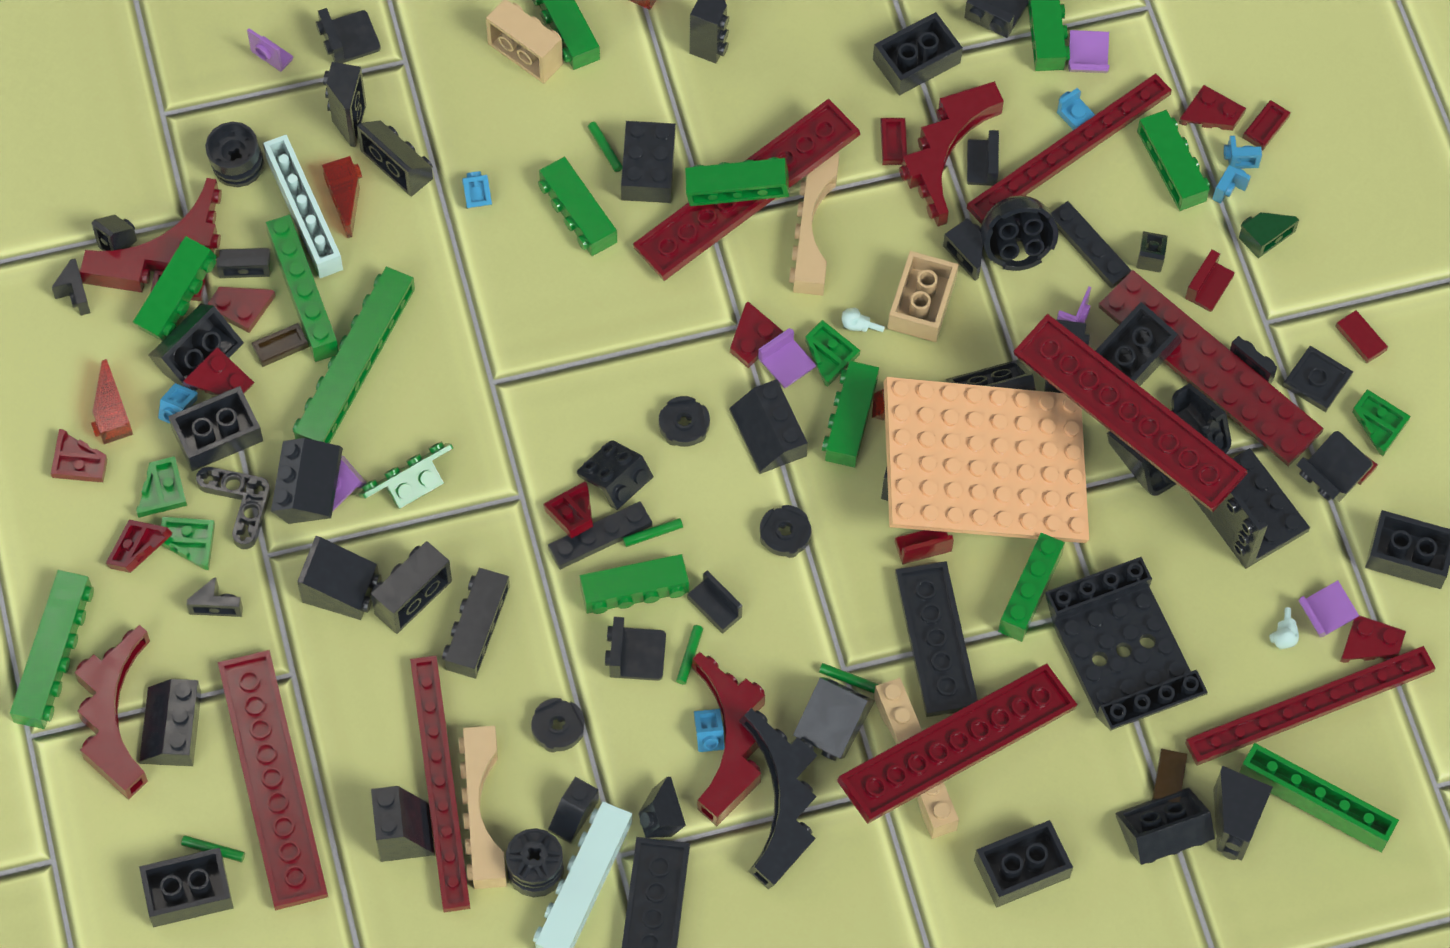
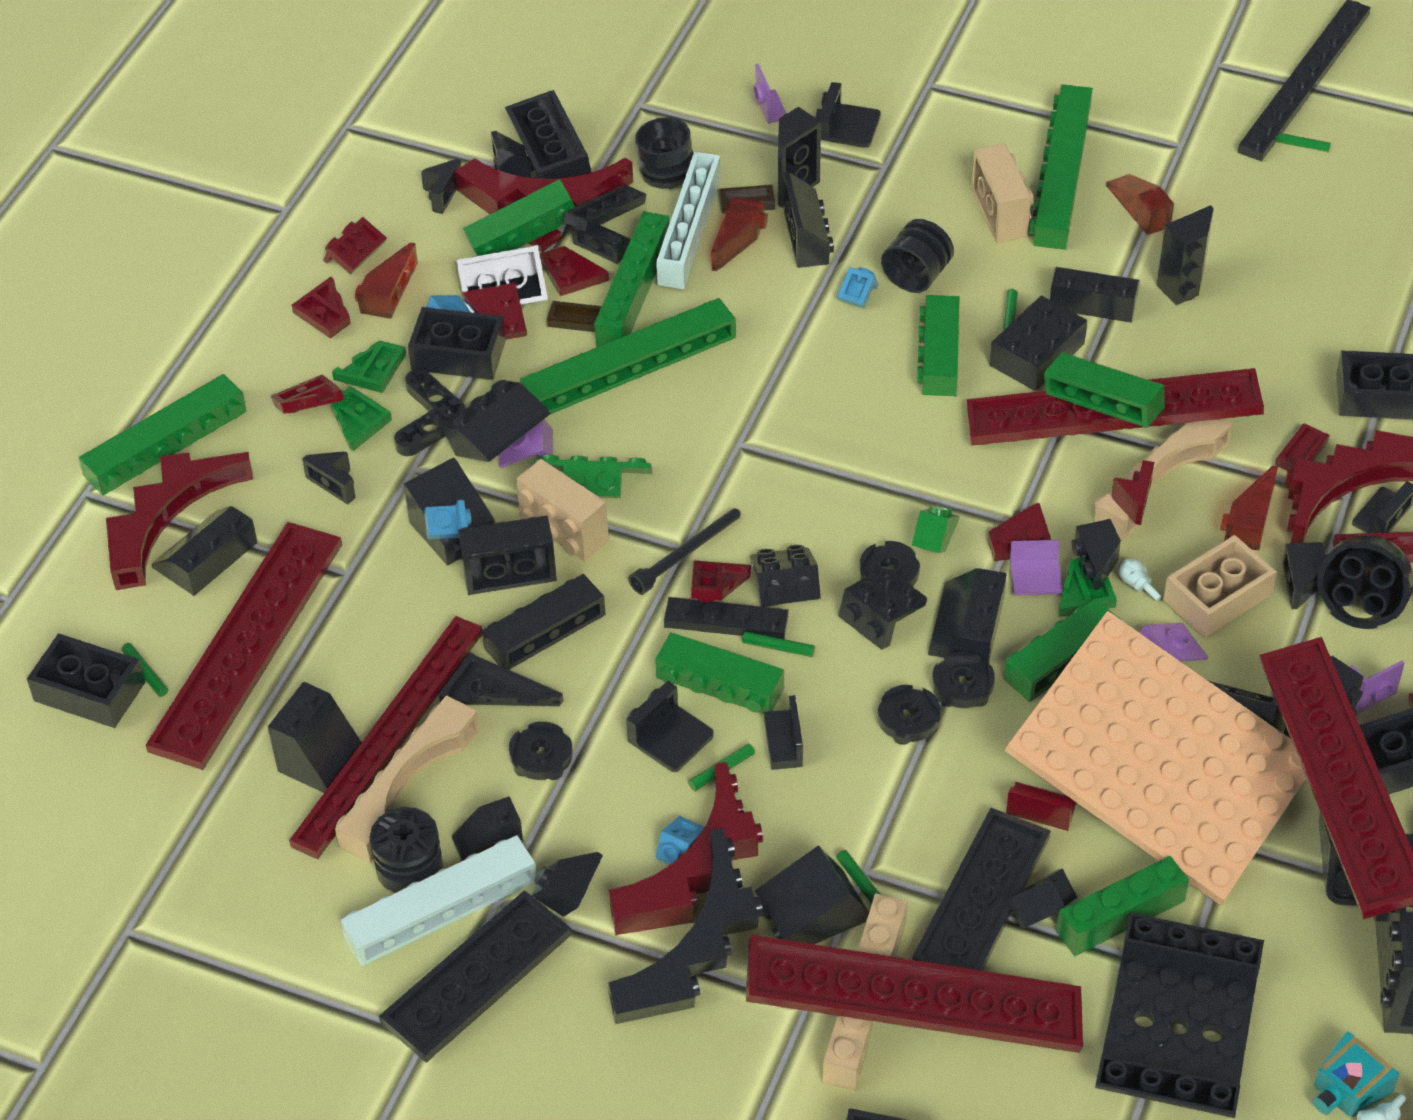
camera: 40 degrees right, 15 degrees down
none -> dark red bracket [323,217,387,275]
none -> dark azure bracket [424,500,471,539]
none -> black wing [439,653,564,707]
none -> black slope [505,90,592,179]
none -> tan brick [516,459,609,562]
none -> black plate [564,184,647,232]
none -> black piece [628,508,741,595]
none -> dark brown tile [719,185,775,214]
none -> black bracket [838,568,927,650]
none -> black wheel [881,219,954,293]
none -> green slope [911,505,960,553]
none -> black plate [932,651,995,708]
none -> black slope [1007,868,1078,929]
none -> black slope [1050,267,1140,323]
none -> black slope [1071,519,1121,590]
none -> dark red slope [1111,460,1155,525]
none -> medium lavender piece [1140,623,1208,662]
none -> clear red slope [1220,466,1278,551]
none -> teal torso [1313,1031,1400,1117]

